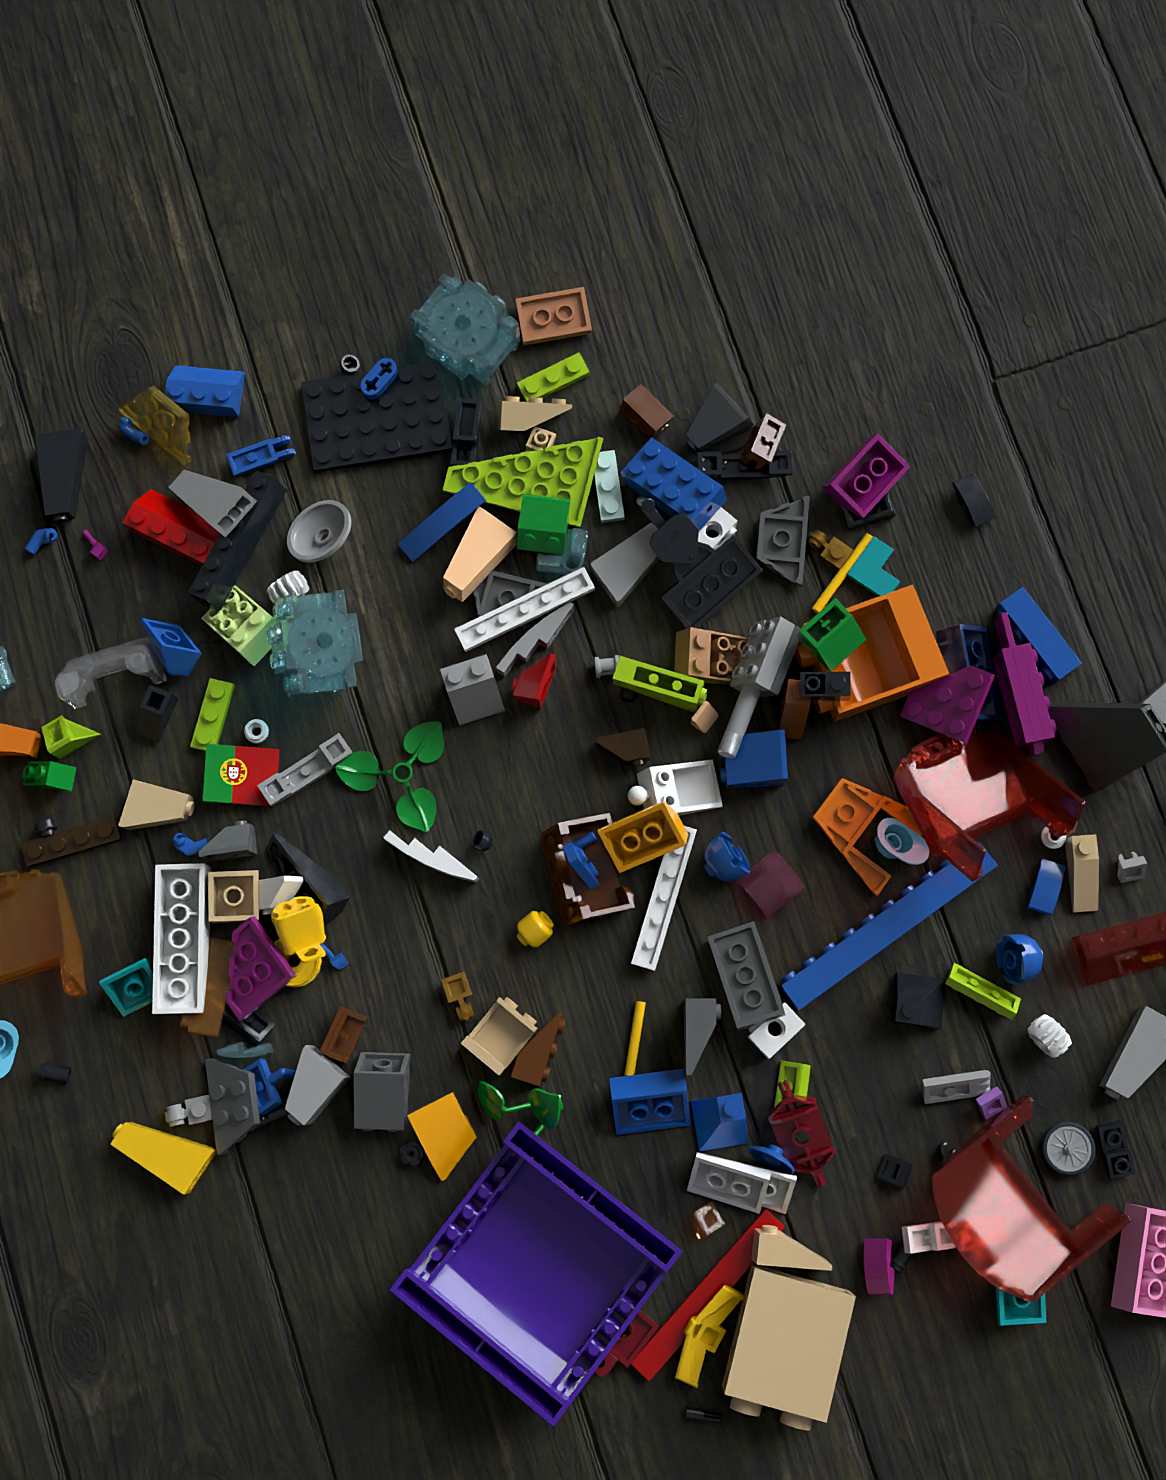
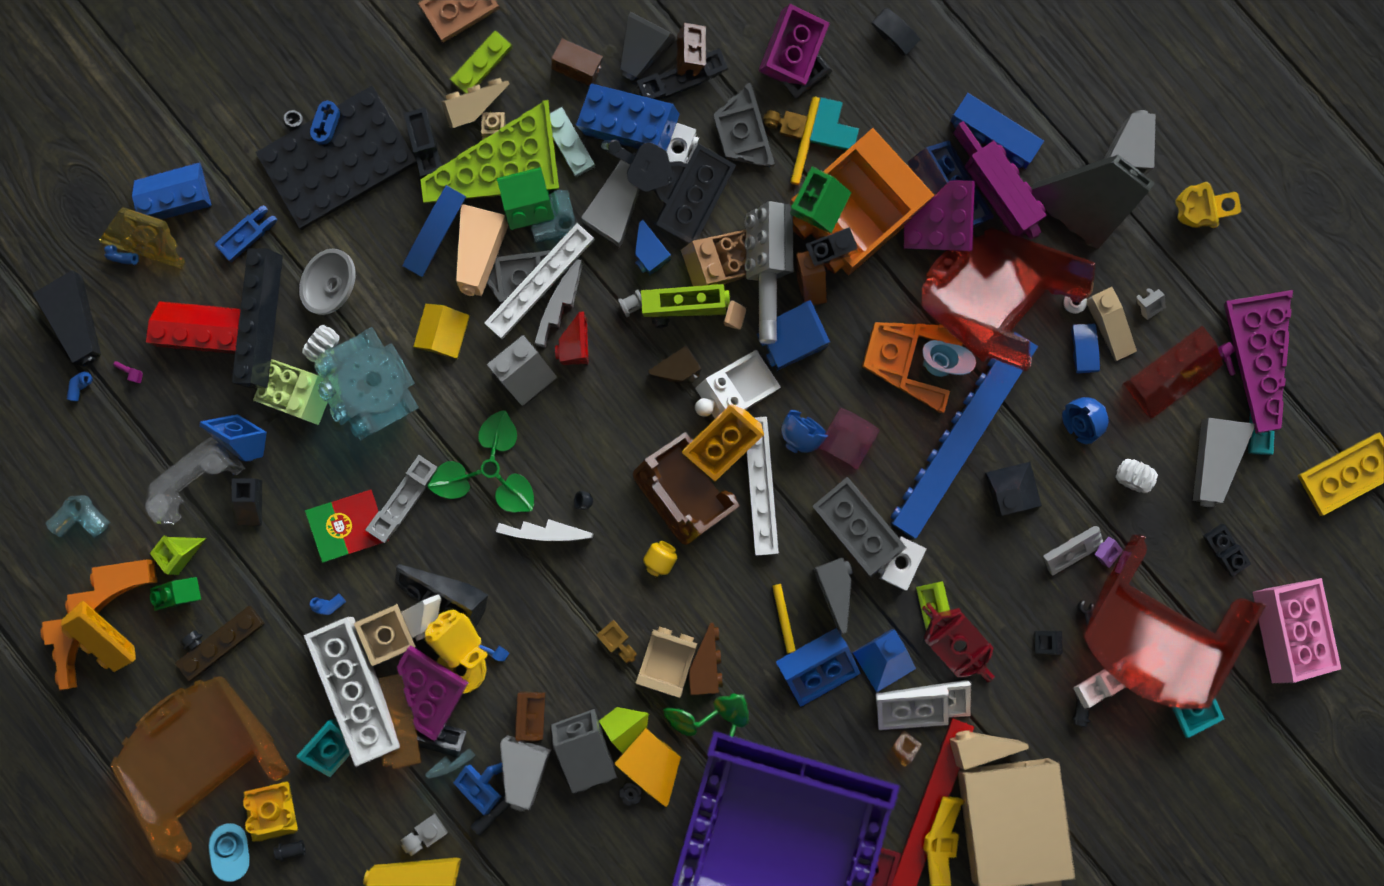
camera: 25 degrees left, 5 degrees up
tan slope [118,780,195,830] -> none
light grey slope [168,470,257,537] -> none
lime plate [190,678,235,751] -> none
dark grey slope [199,821,257,862] -> none
dark grey wing [205,1058,260,1155] -> none
white plate [244,719,269,743] -> none
clear light blue piece [410,273,521,386] -> none
blue plate [563,832,599,890] -> none
blue dish [747,1144,795,1174] -> none
magenta slope [864,1238,895,1295] -> none
lime plate [945,963,1021,1020] -> none
light grey wheel [1042,1122,1095,1176] -> none
none -> yellow slope [243,782,298,841]
none -> yellow slope [413,304,469,359]
none -> lime slope [599,707,649,754]
none -> blue slope [635,220,671,275]

